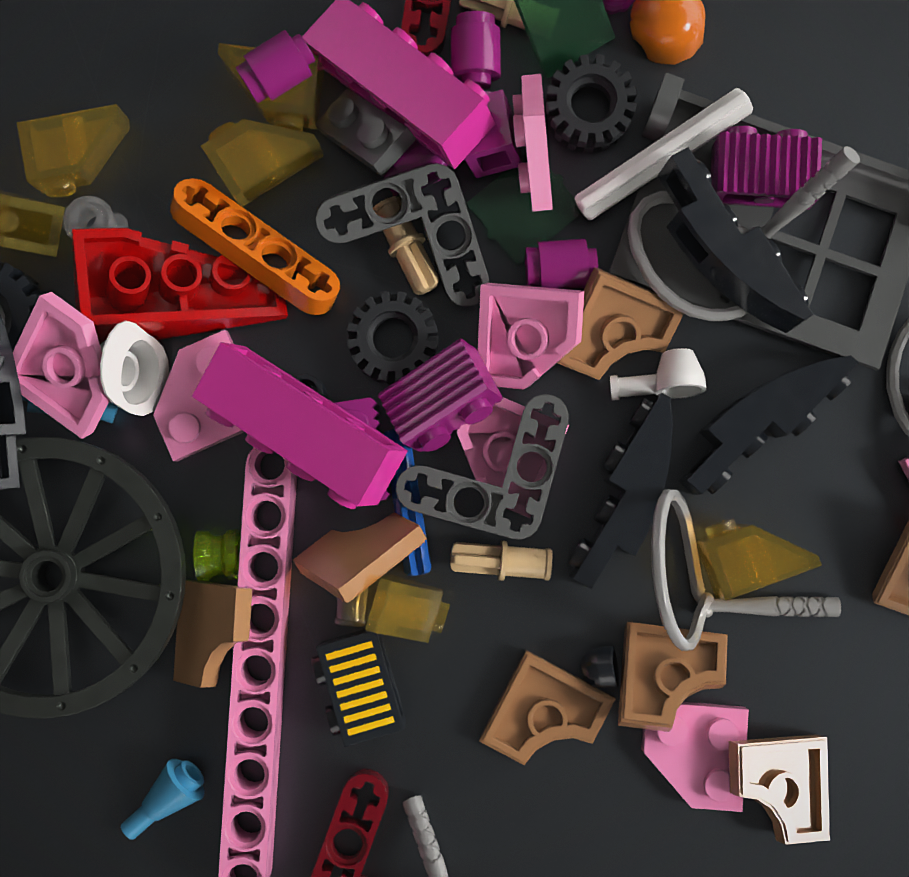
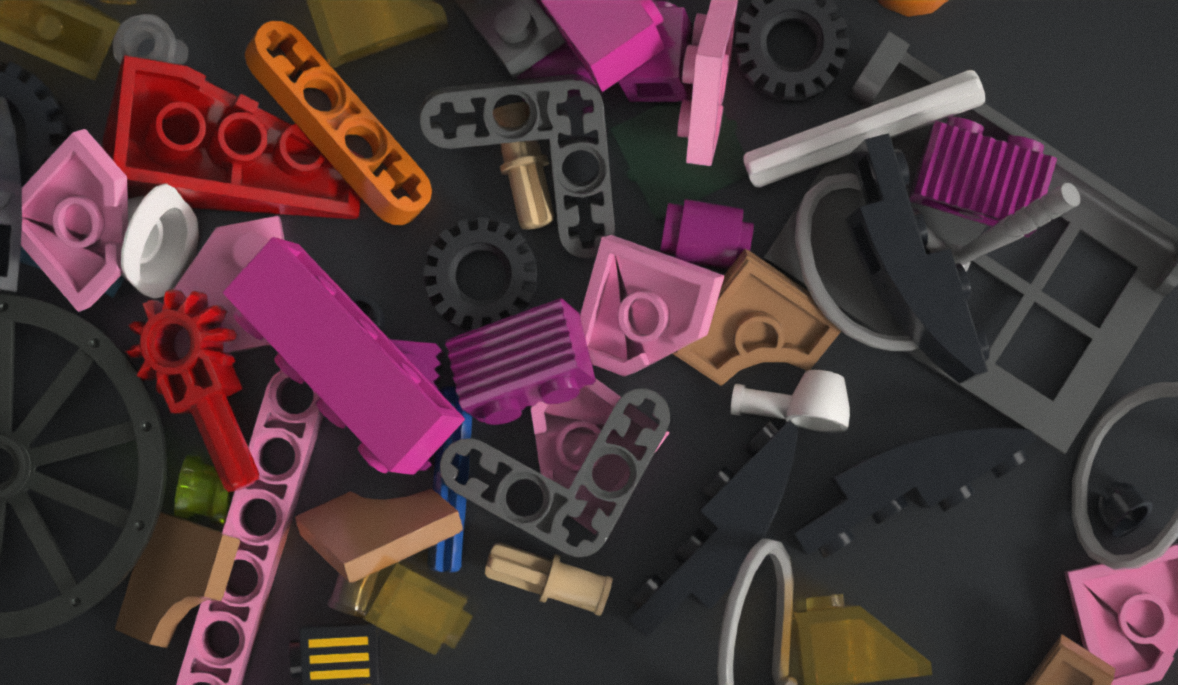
camera: 10 degrees right, 0 degrees up
none -> red gear [126,289,260,492]

